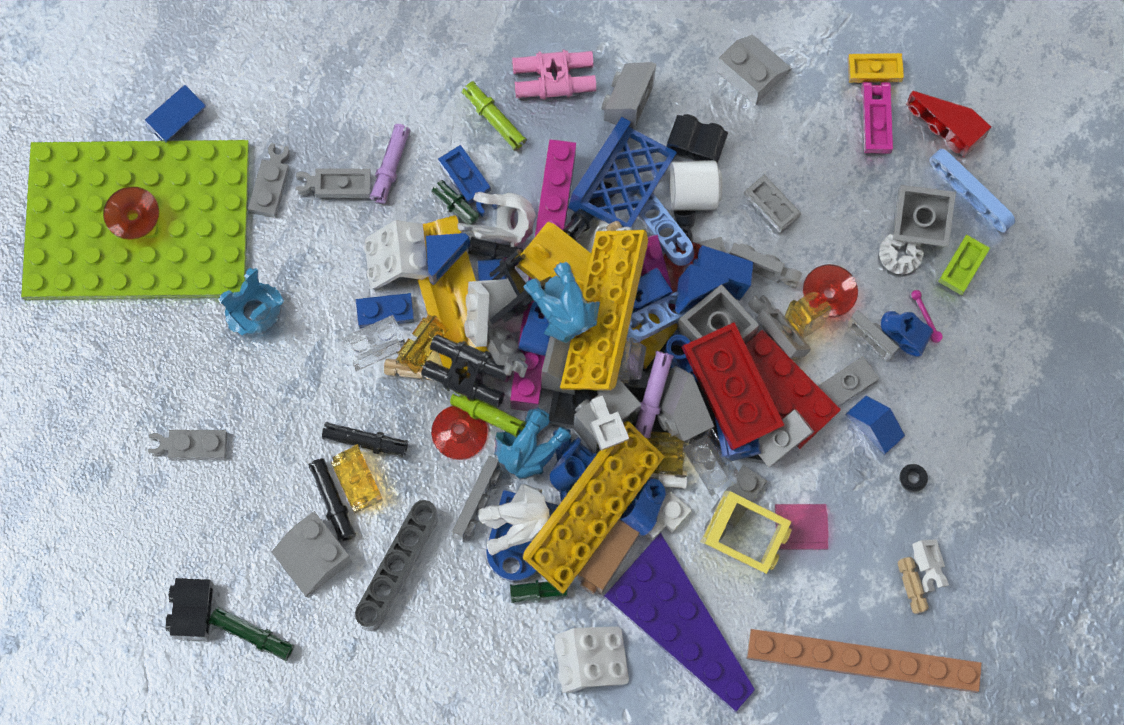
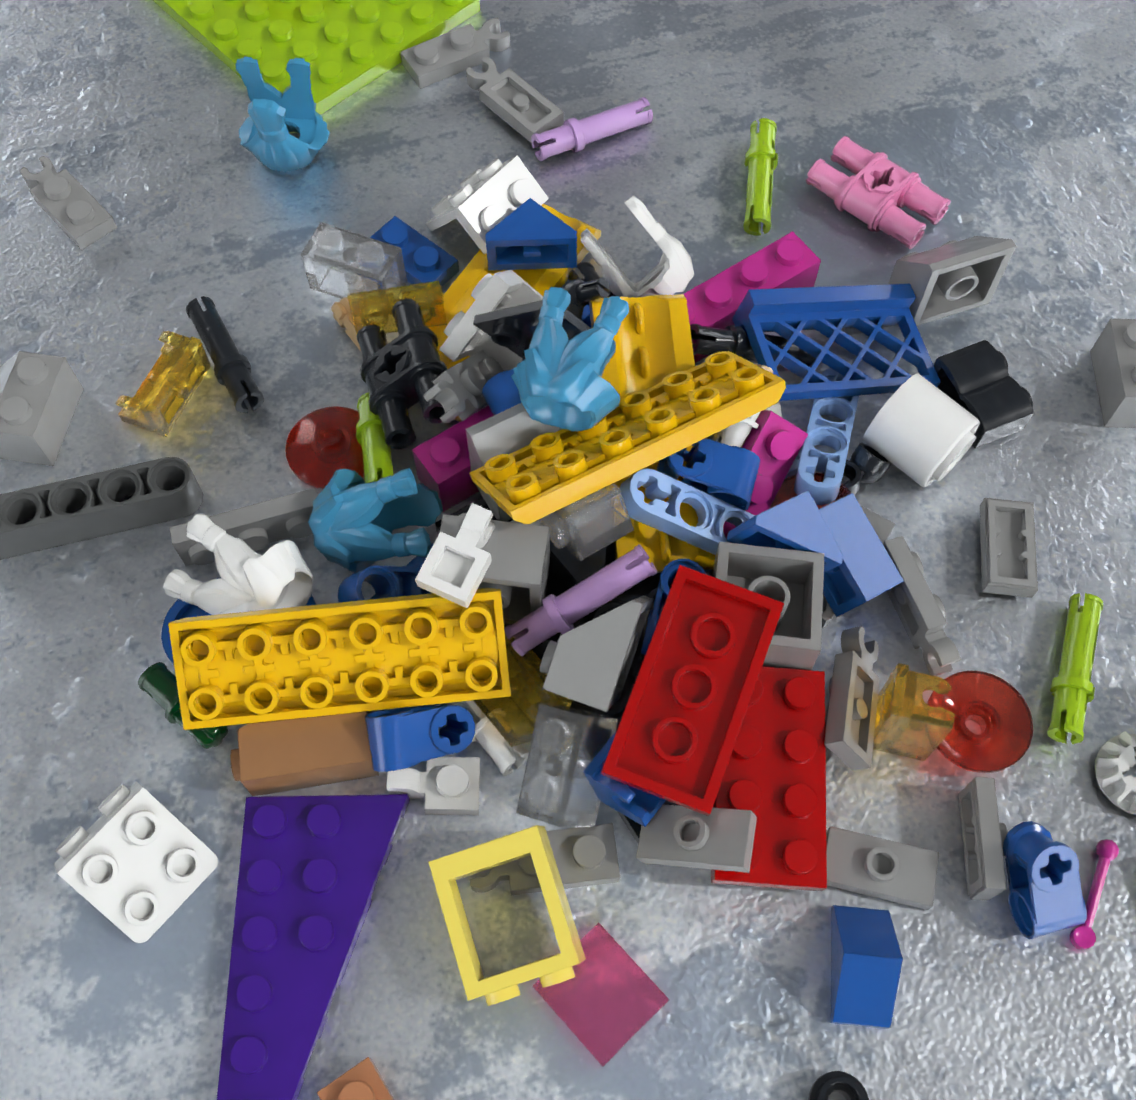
camera: 50 degrees right, 10 degrees down
black pin [307,458,356,543] -> none
dark green axle [432,180,480,225] -> none
blue plate [438,145,497,217] -> none
none -> lime pin [1047,593,1104,744]

